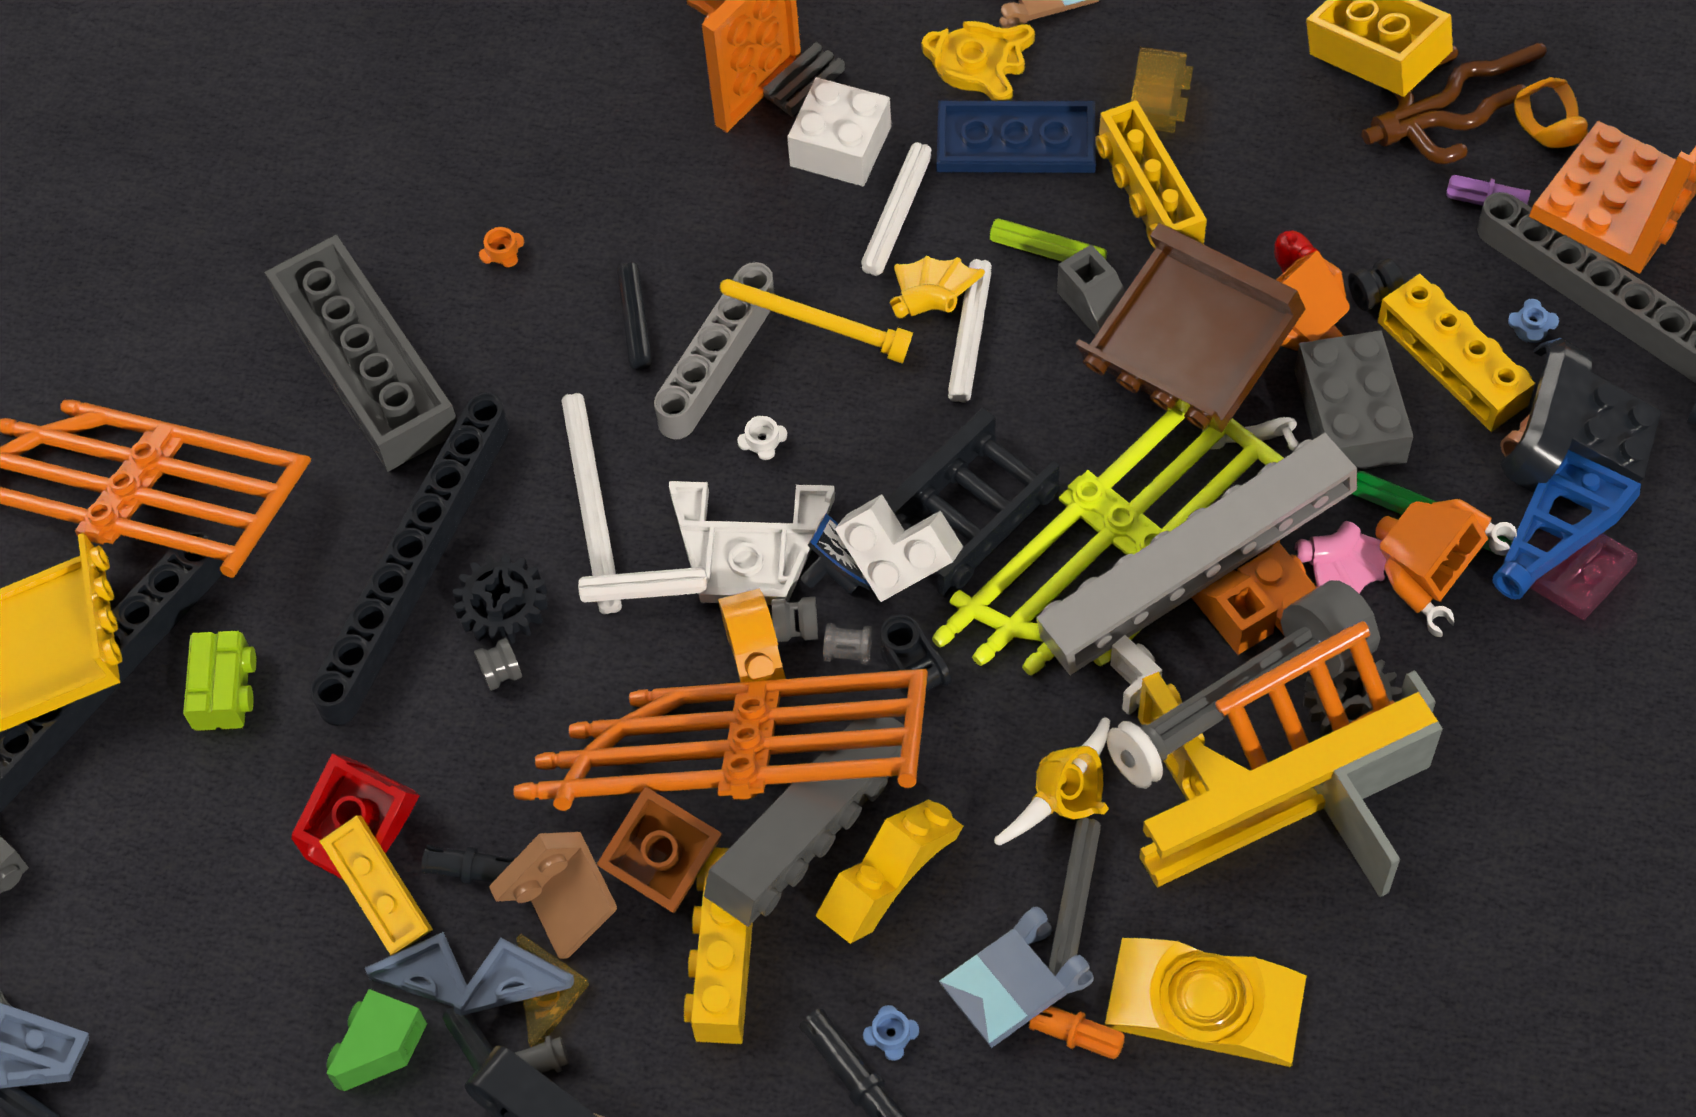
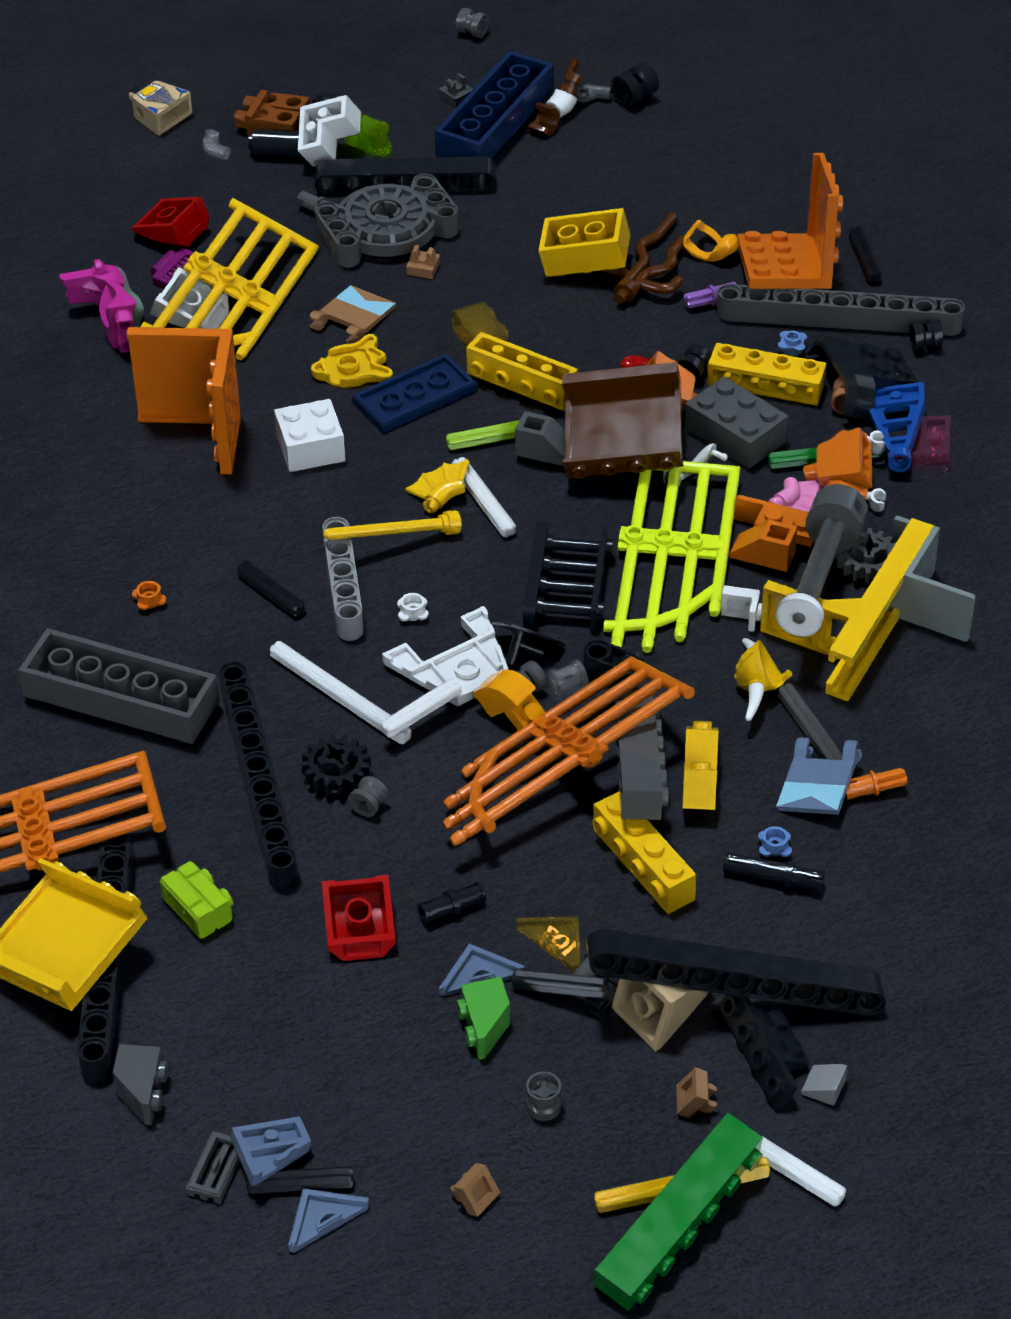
camera: 40 degrees left, 15 degrees down
yellow tile [320,815,433,956] -> none
sand blue tile [453,938,574,1016] -> none
medium nougat bracket [489,832,617,959] -> none
dark orange slope [596,786,723,913] -> none
dark grey tile [763,42,845,117] -> none
white brick [835,494,963,602] -> none
white axle [861,142,932,276] -> none
light grey brick [1036,432,1357,675] -> none
yellow slope [1105,938,1307,1067] -> none
orange bar [1215,621,1395,770] -> none

